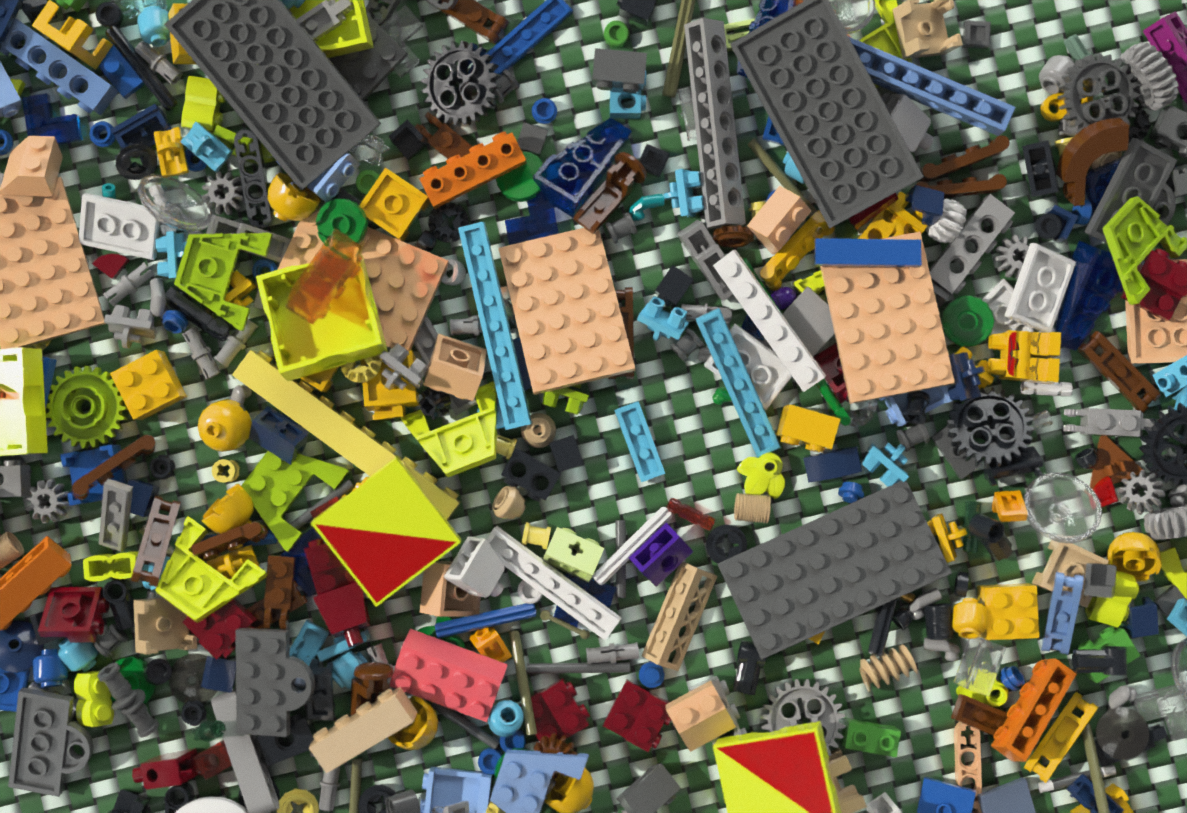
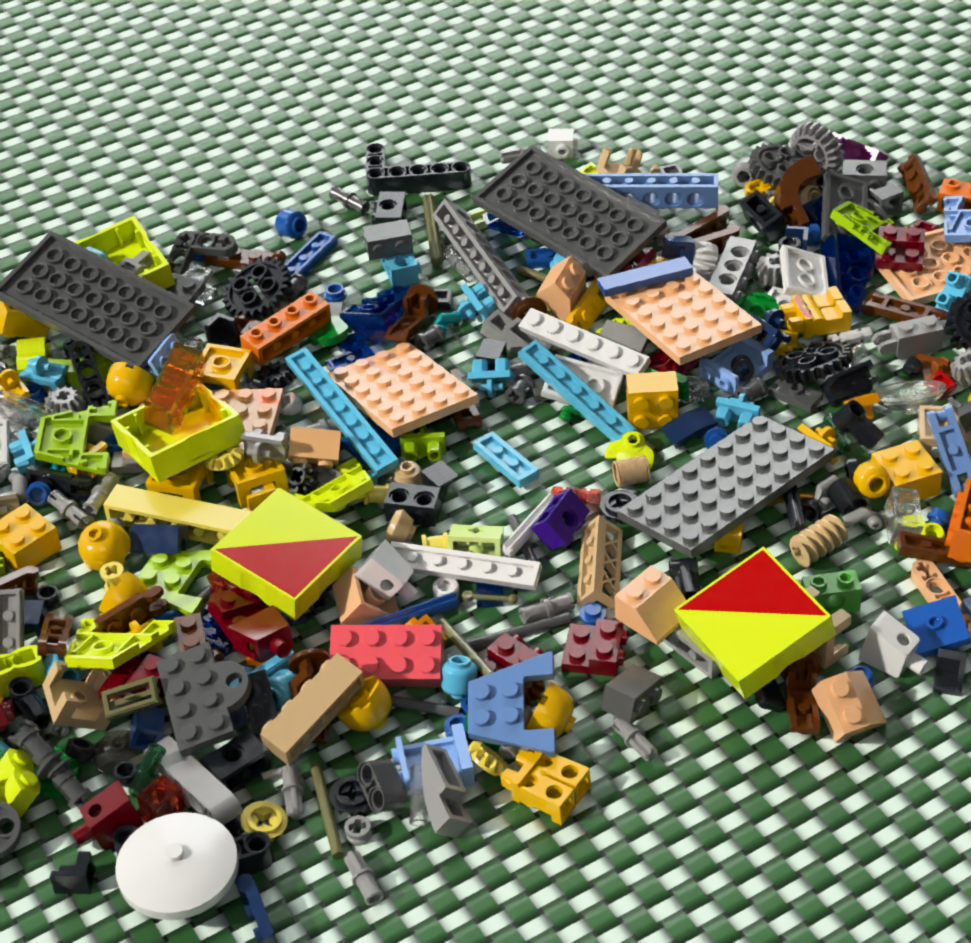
camera: 10 degrees left, 45 degrees down
none -> olive tile [101,675,162,721]

